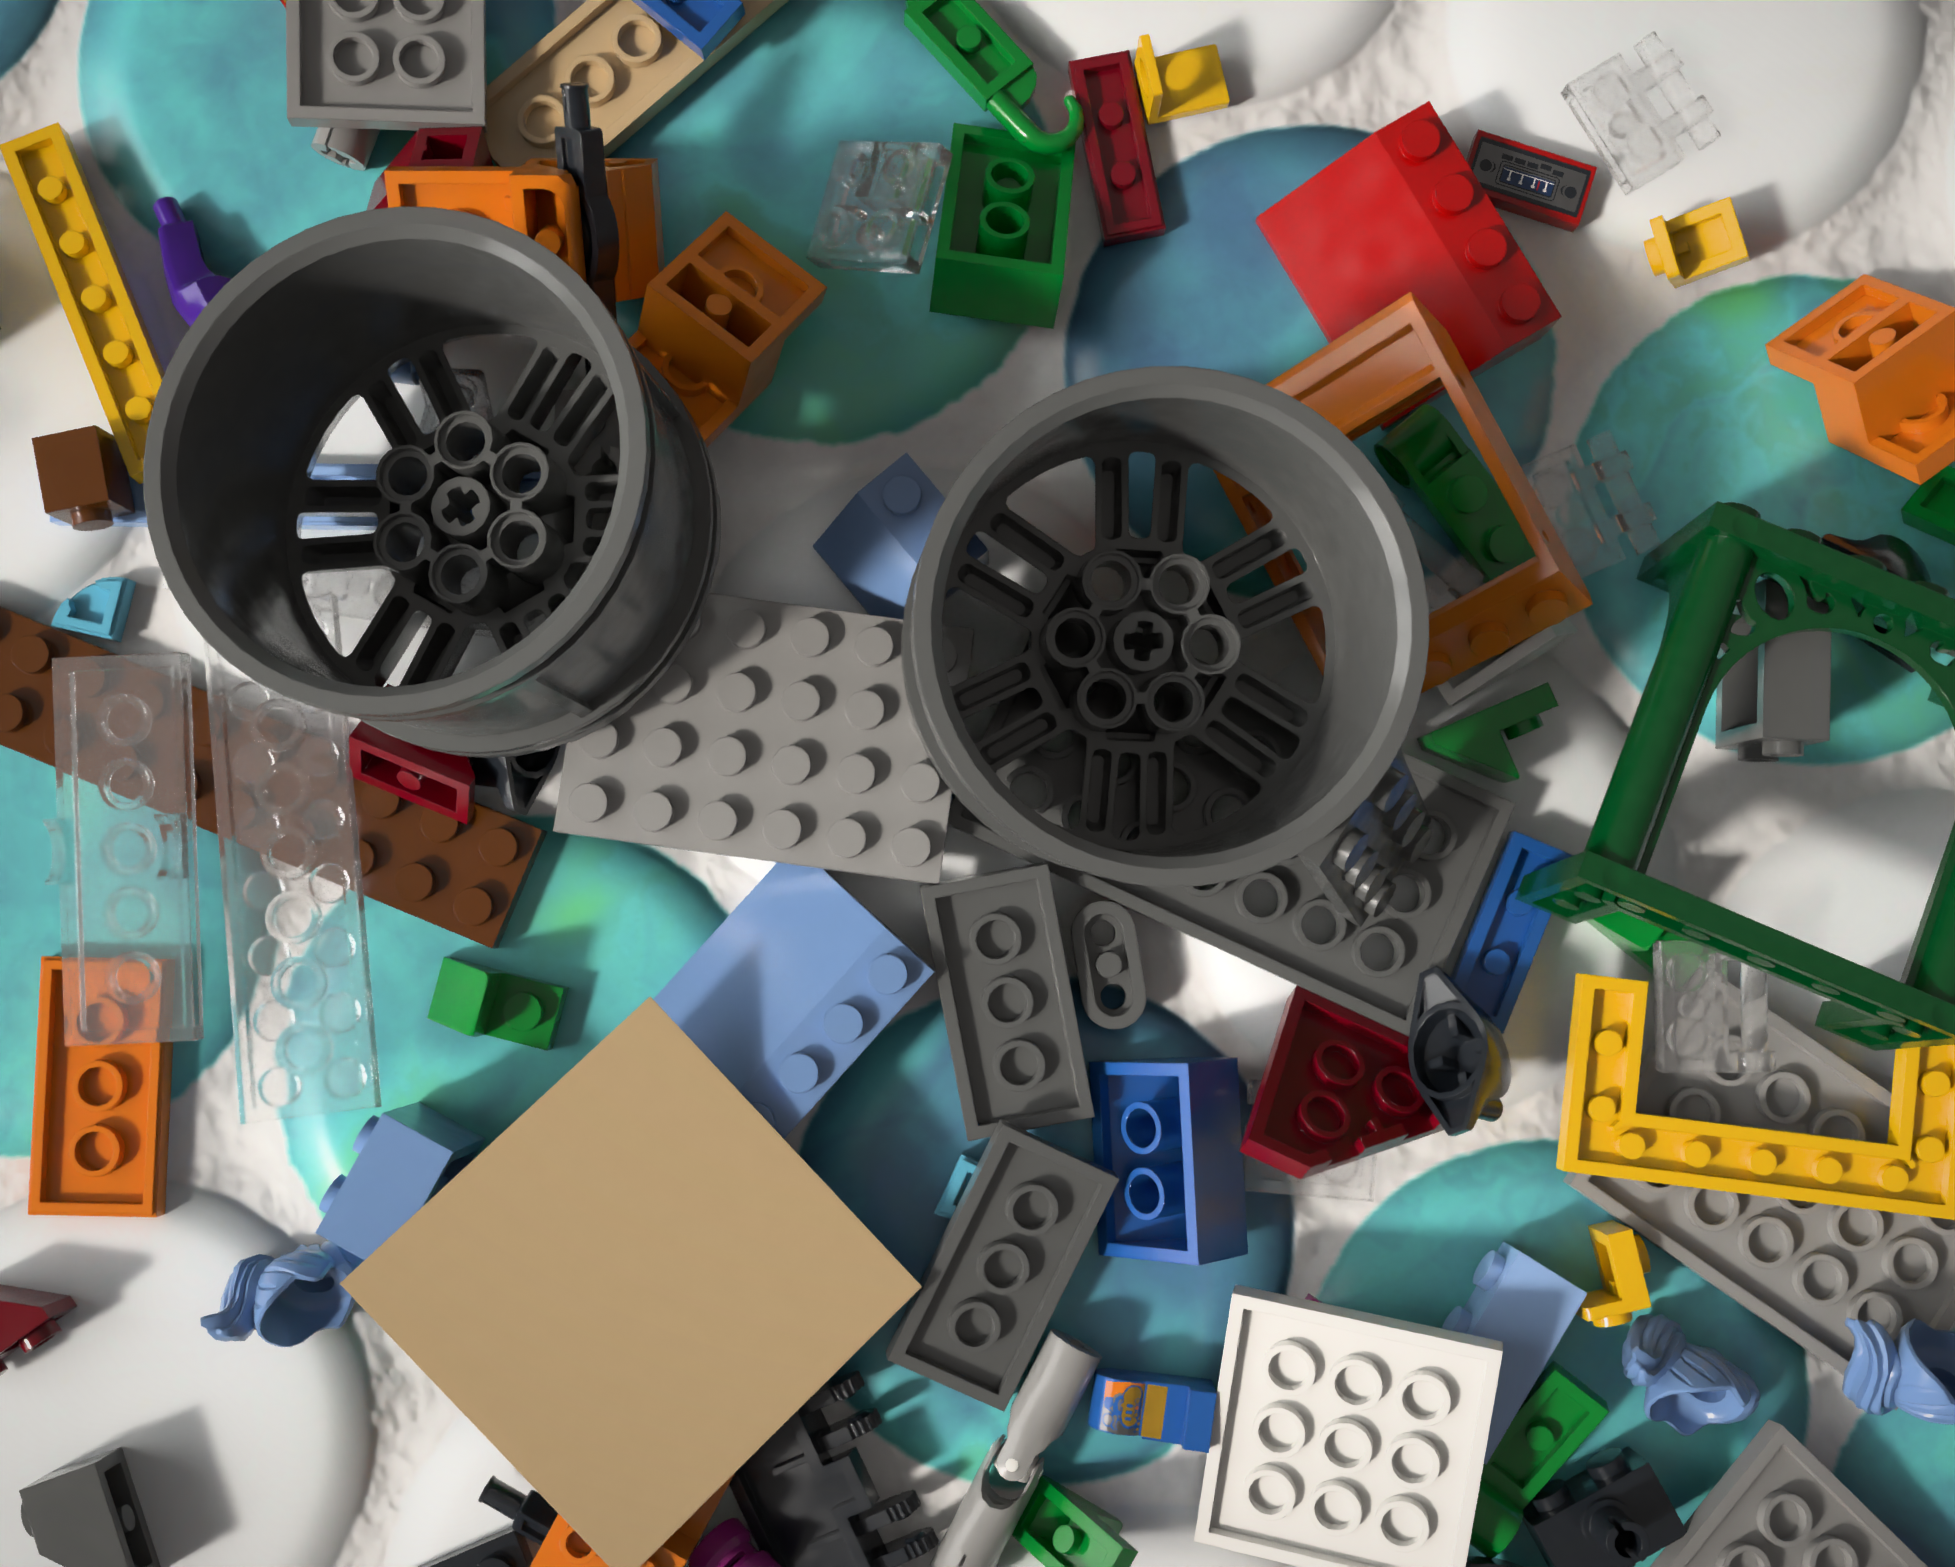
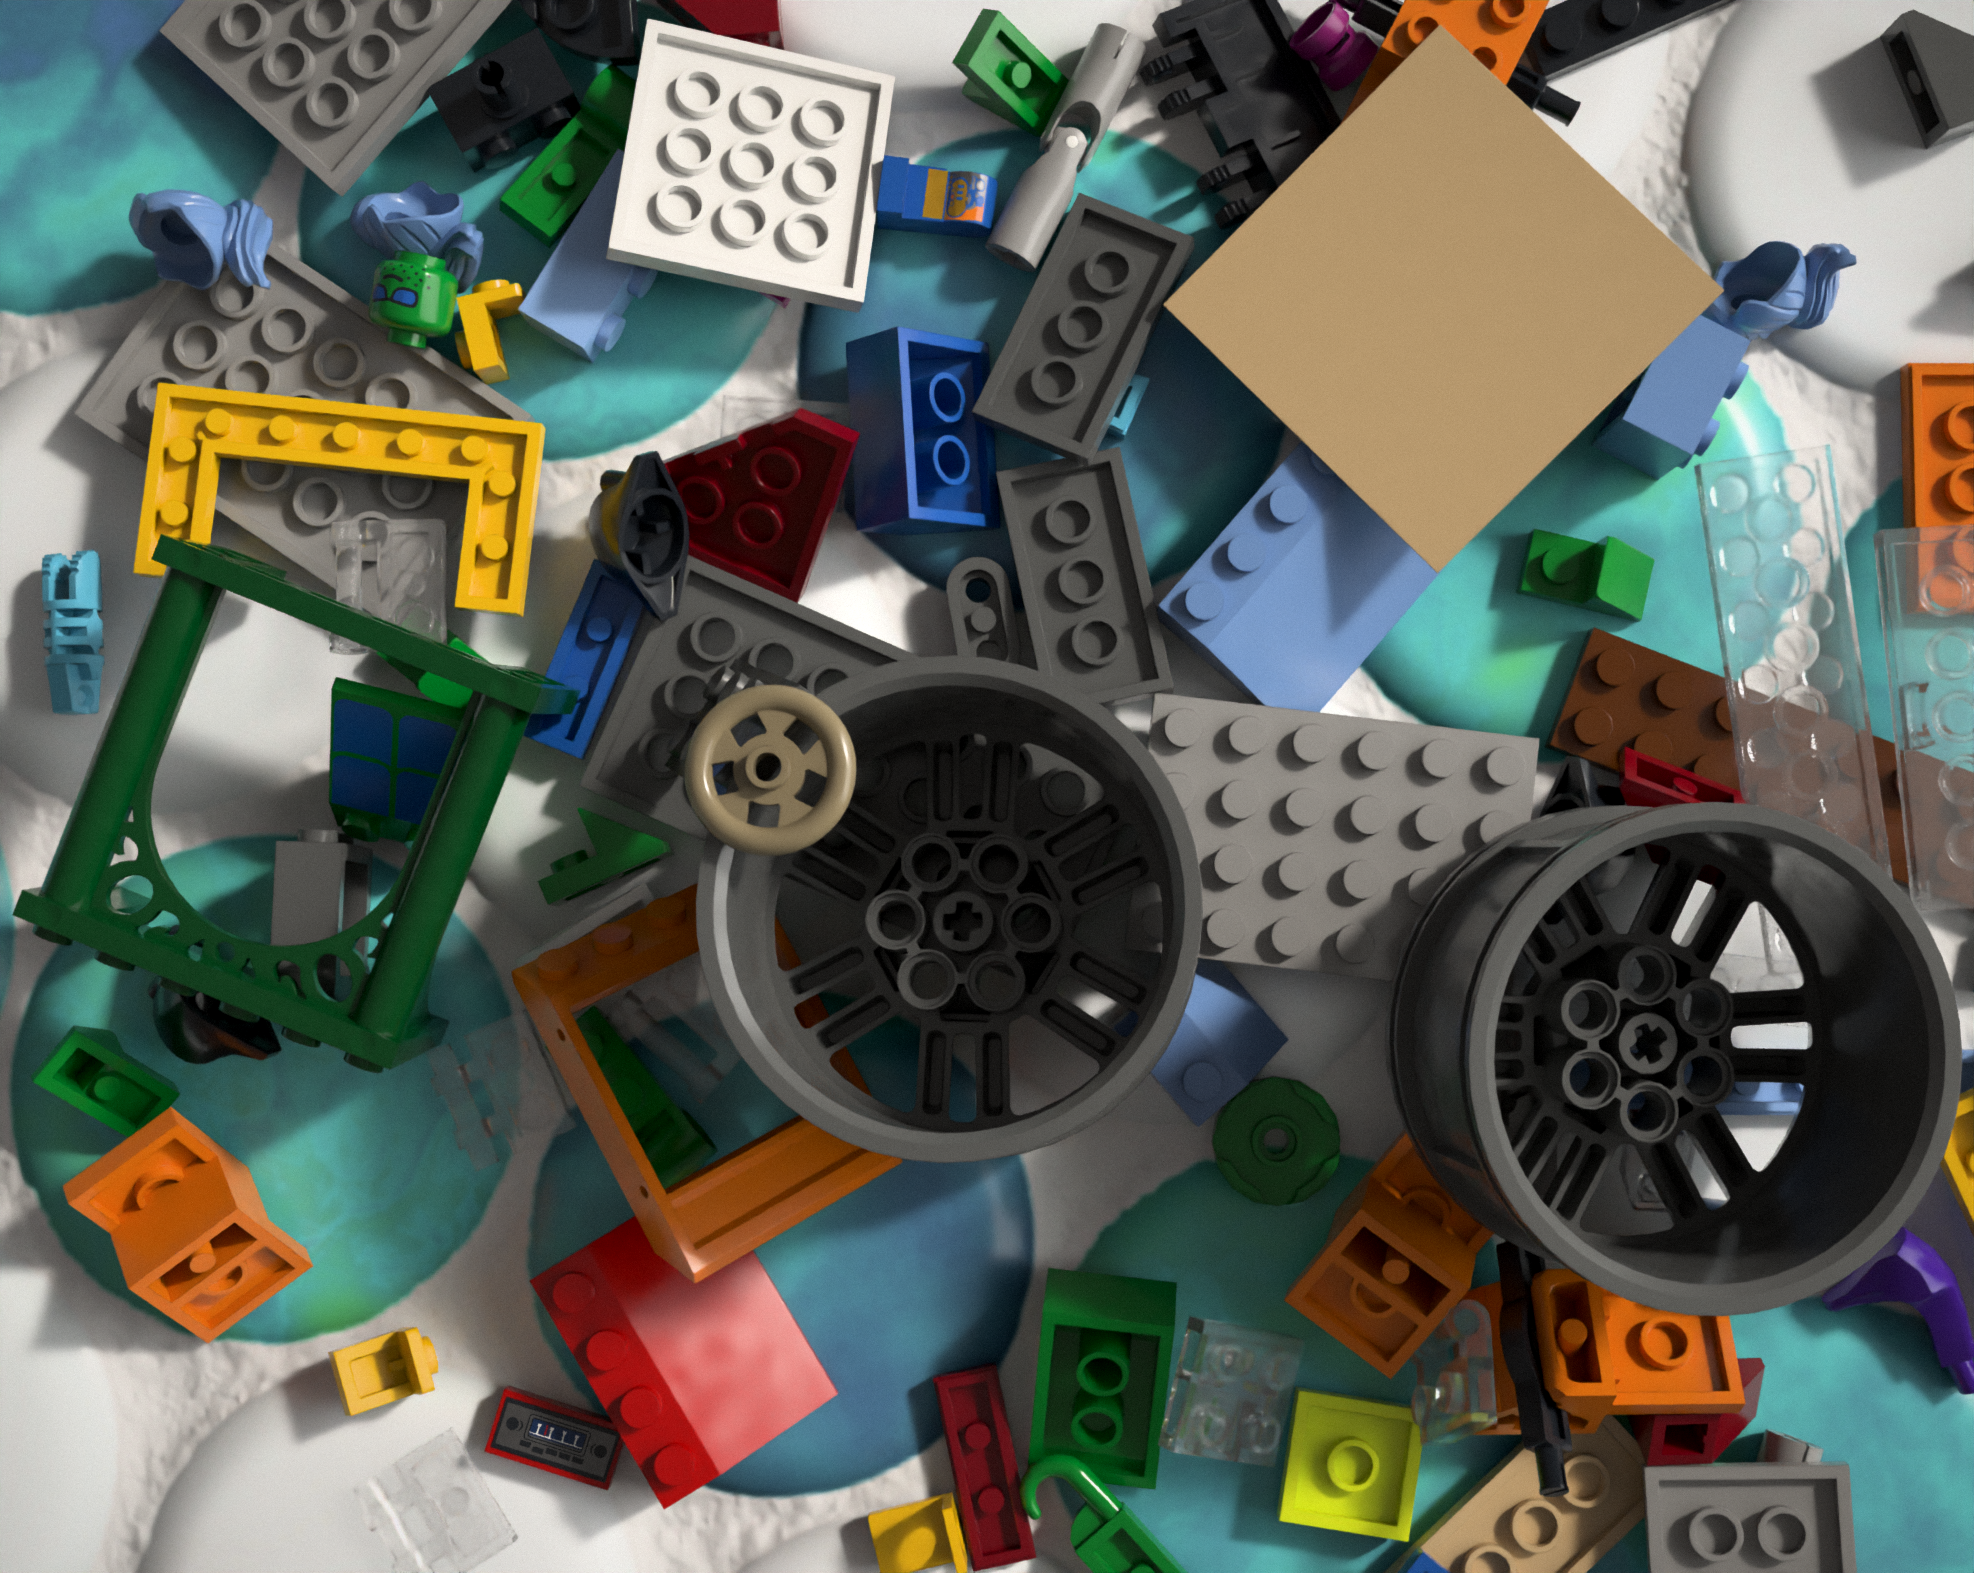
camera: 175 degrees right, 0 degrees up
none -> blue slope [329,677,466,850]
none -> green head [368,250,458,349]
none -> dark tan plate [684,685,857,856]
none -> green plate [1211,1076,1341,1206]
none -> neon yellow plate [1276,1386,1427,1542]
none -> clear plate [1409,1299,1497,1447]

